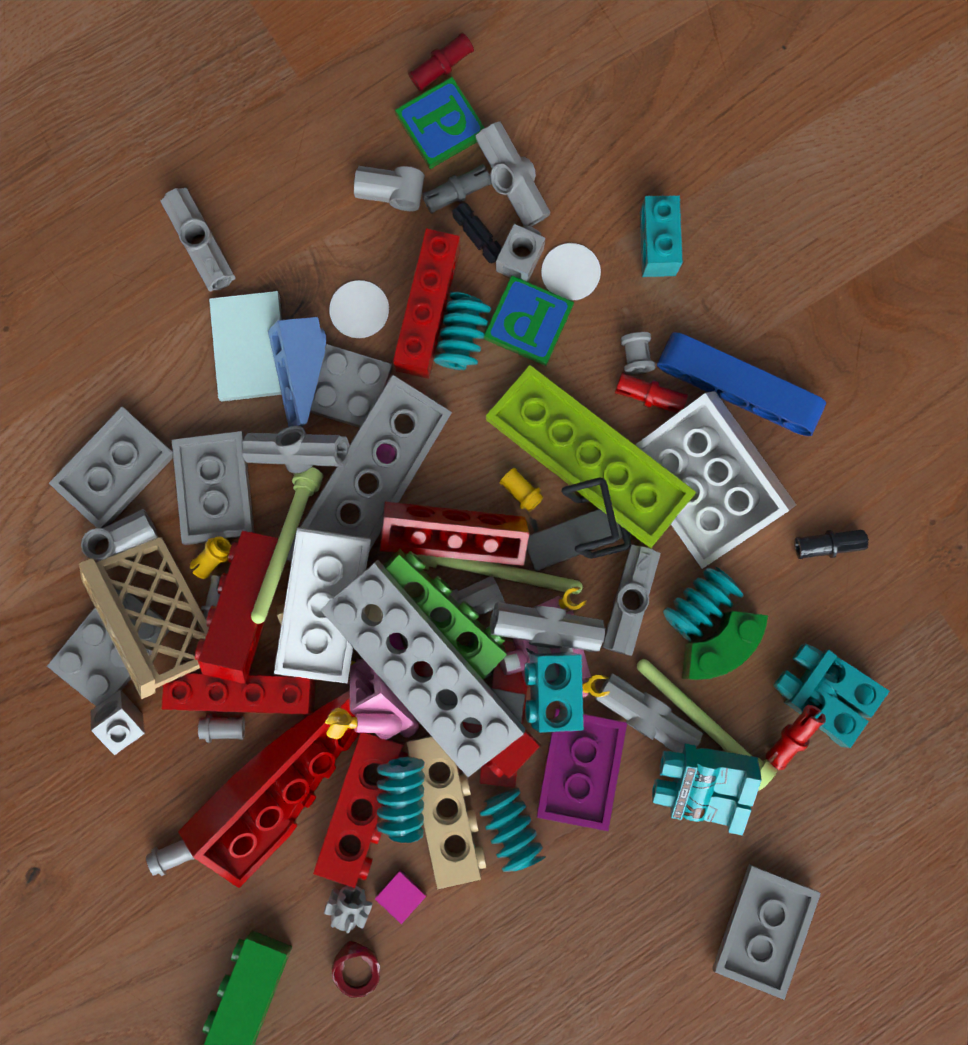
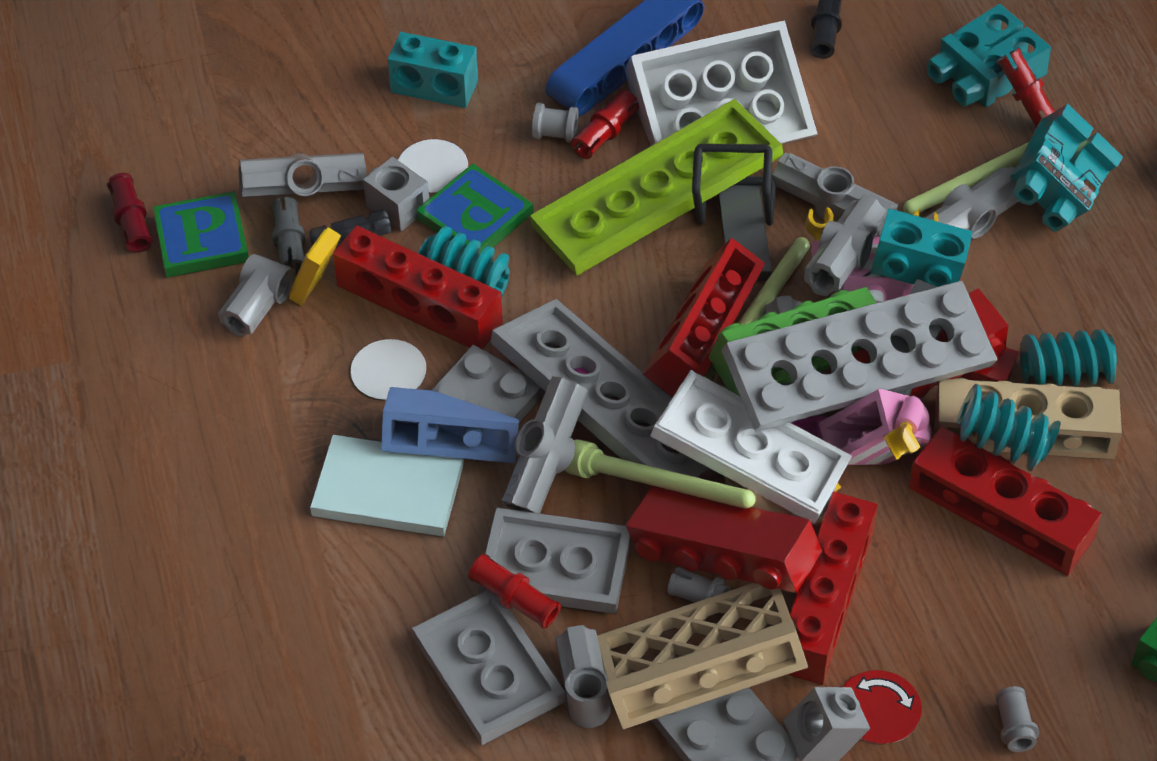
camera: 70 degrees left, 30 degrees down
light grey piece [160,187,236,292] -> none
red wedge [178,690,360,888] -> none
yellow pin [190,536,231,579] -> none
light grey pin [198,714,245,743] -> none
light grey gear [324,885,373,933] -> none
dark pink tile [375,869,427,924] -> none
yellow pin [499,467,544,512] -> none
magenta plate [536,709,627,831] -> none
teal piece [663,567,744,642] -> none
green brick [682,611,768,680] -> none
none -> yellow tile [288,227,341,306]
none -> red pin [468,554,561,629]
none -> red sticker [843,670,922,744]

